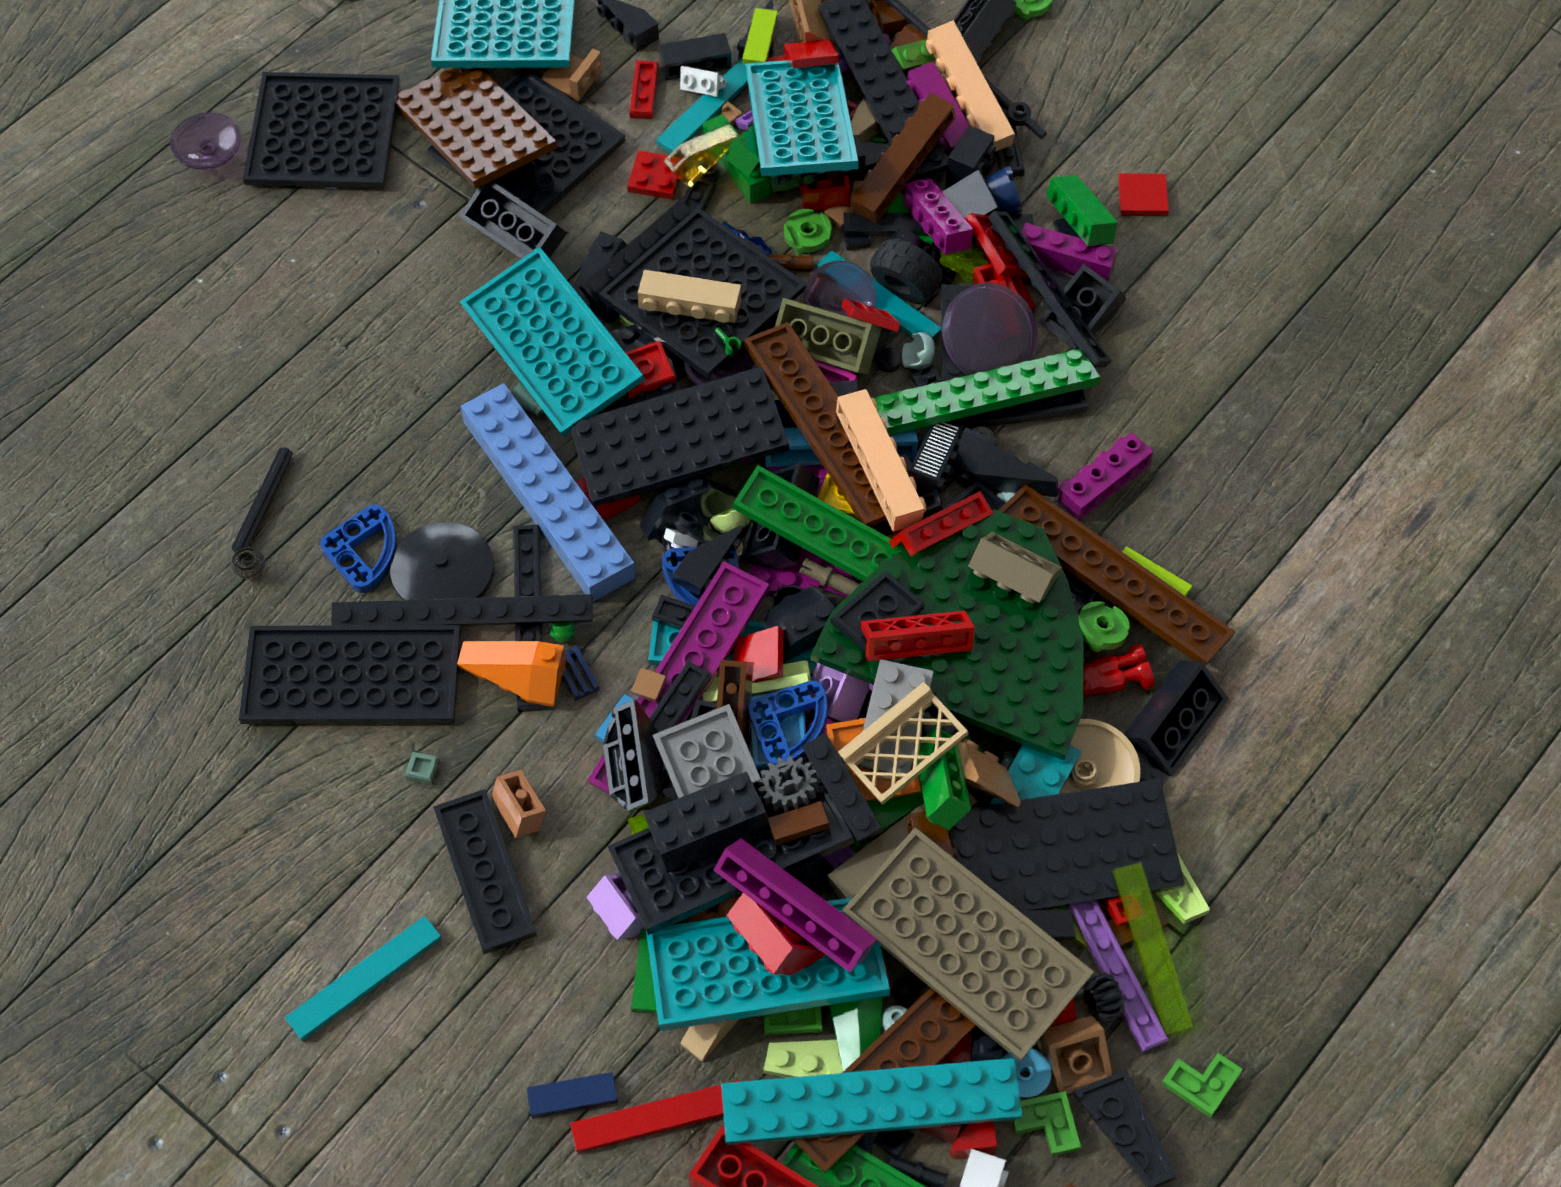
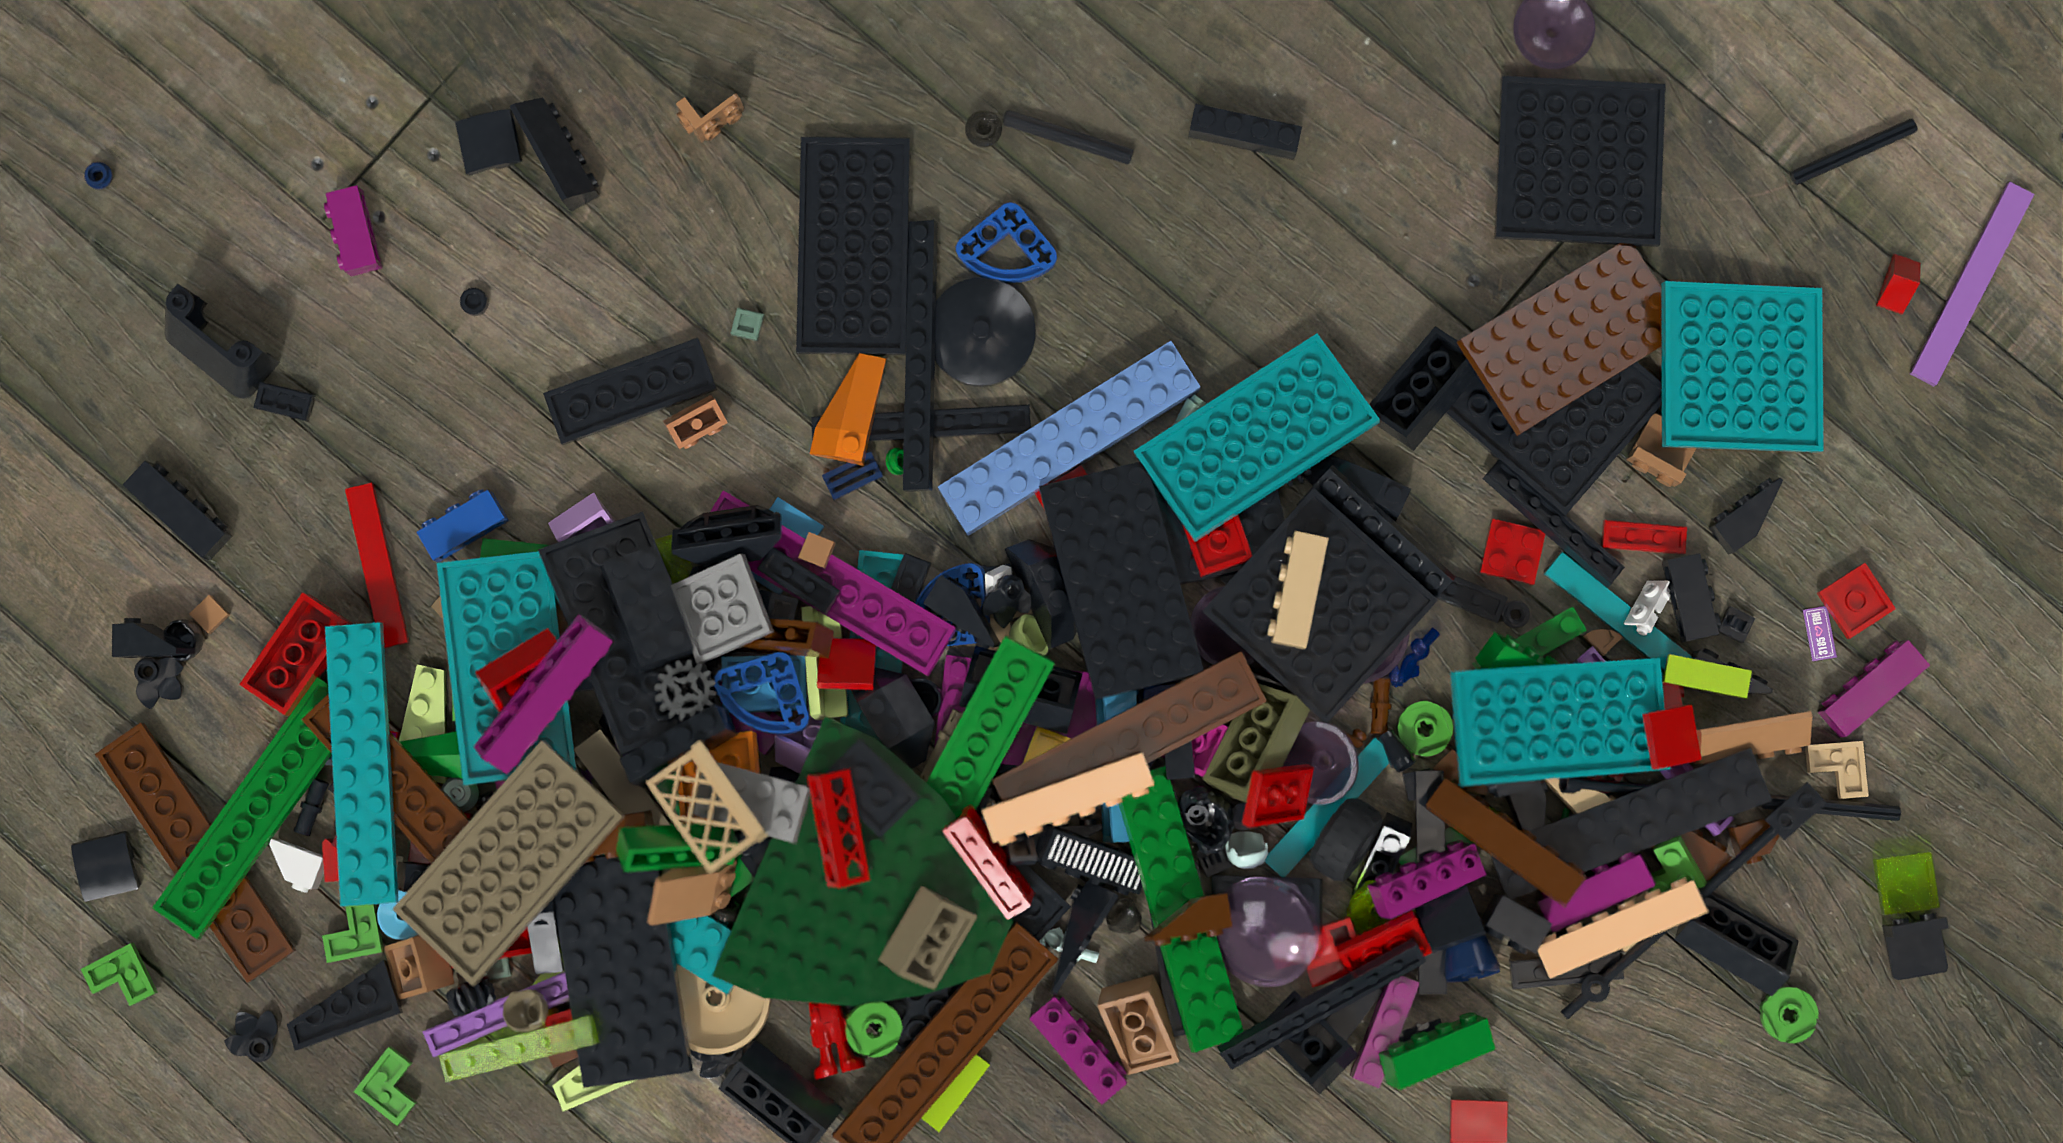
camera: 95 degrees right, 25 degrees up
teal tile [284,916,442,1042] -> none
dark blue tile [527,1072,618,1118] -> none
clear yellow slope [664,124,739,188] -> none
green hand [715,327,741,355] -> none
reddish brown tile [768,801,830,845] -> none
none -> magenta brick [324,185,383,277]
none -> blue brick [416,489,509,563]
none -> black slope [455,109,523,175]
none -> black tile [460,288,489,316]
none -> dark tan hair [503,989,548,1032]
none -> black slope [510,97,600,212]
none -> medium nougat bracket [676,93,744,143]
none -> medium nougat slope [1097,974,1180,1075]
none -> reddish brown slope [1144,894,1233,946]
none -> black hair [1178,786,1235,854]
none -> black brick [1188,103,1302,160]
none -> black cone [1379,730,1416,773]
none -> black tile [1482,460,1625,588]
none -> black piece [1559,776,1651,794]
none -> black tile [1718,606,1755,643]

